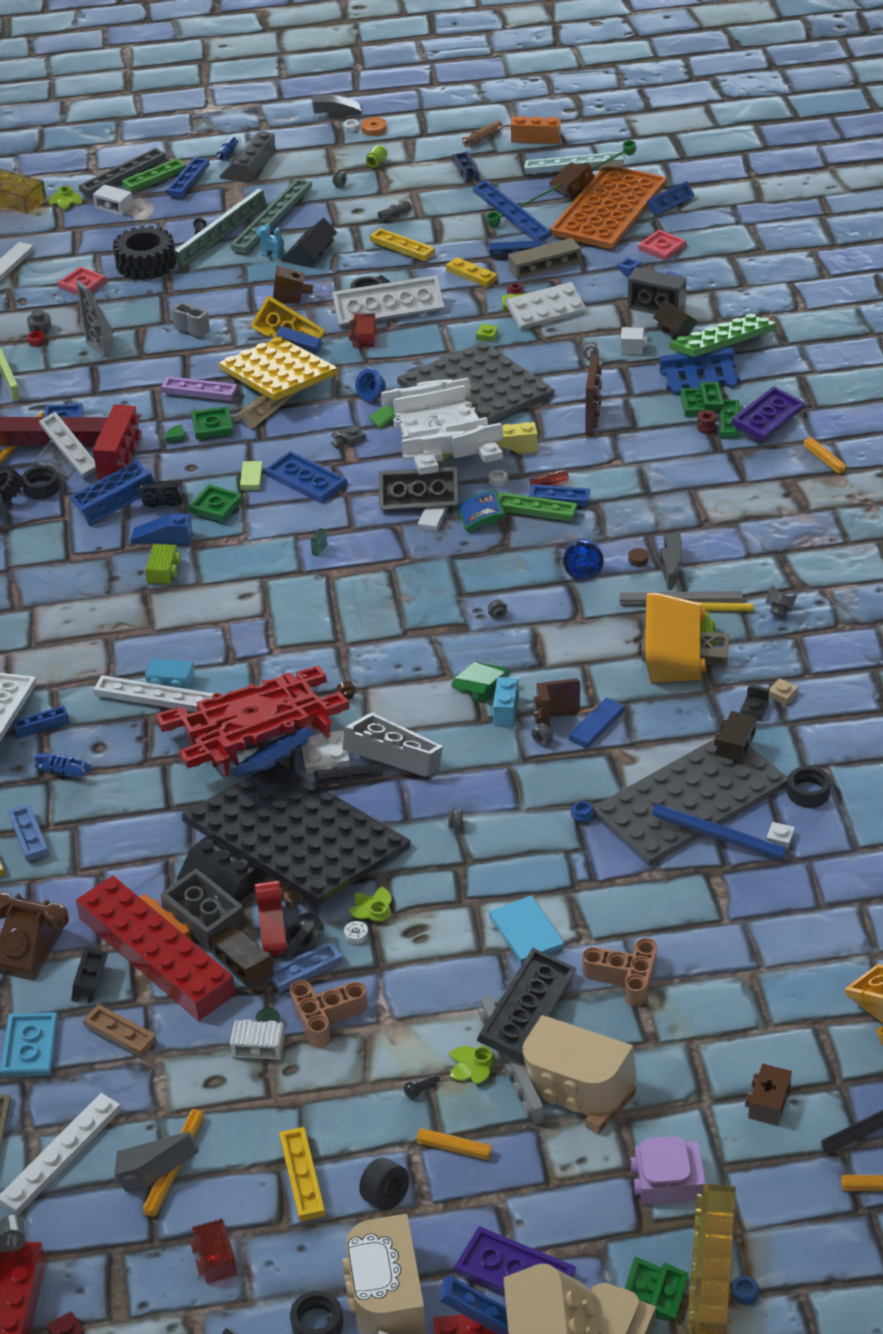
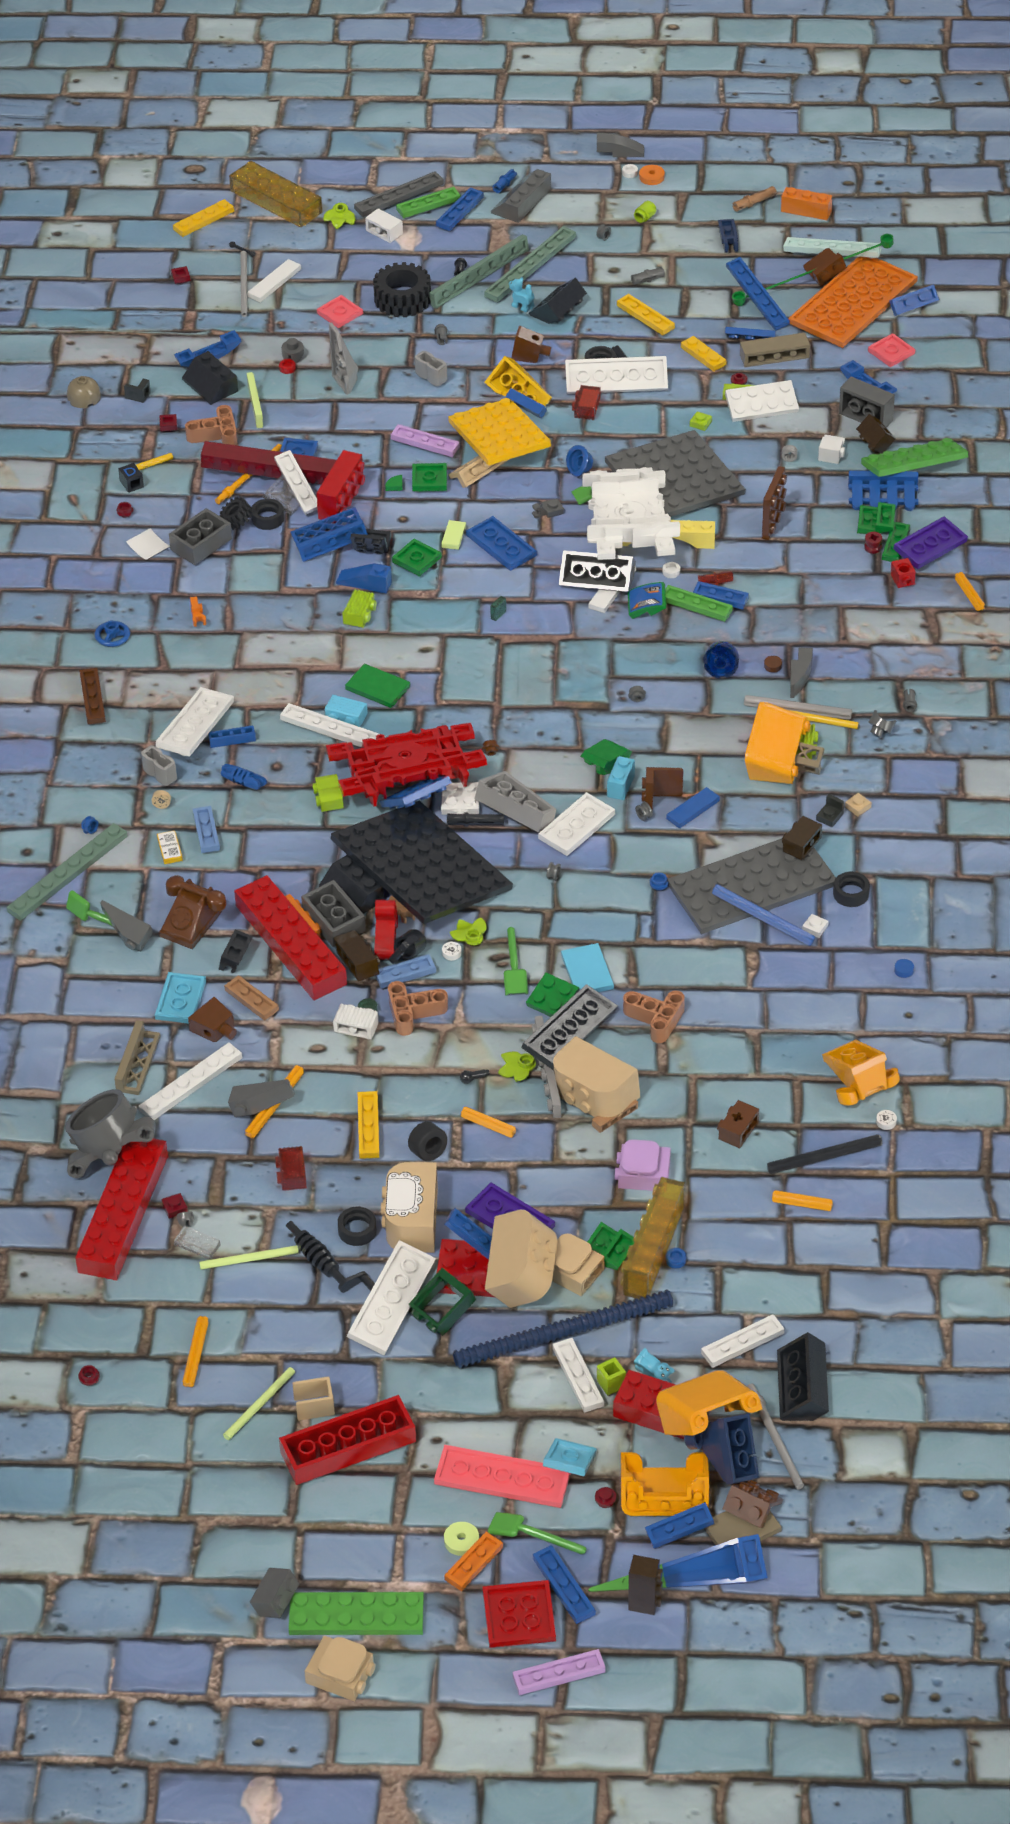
camera: 10 degrees right, 5 degrees up
none -> reddish brown torso [188,997,237,1042]
none -> lime brick [312,774,344,812]
none -> green tile [345,663,410,708]
none -> dark grey pin [434,324,448,345]
none -> bright green piece [504,927,528,996]
none -> green plate [526,972,580,1017]
none -> white plate [538,792,615,856]
none -> red brick [891,558,916,588]
none -> dark grey pin [903,689,917,712]

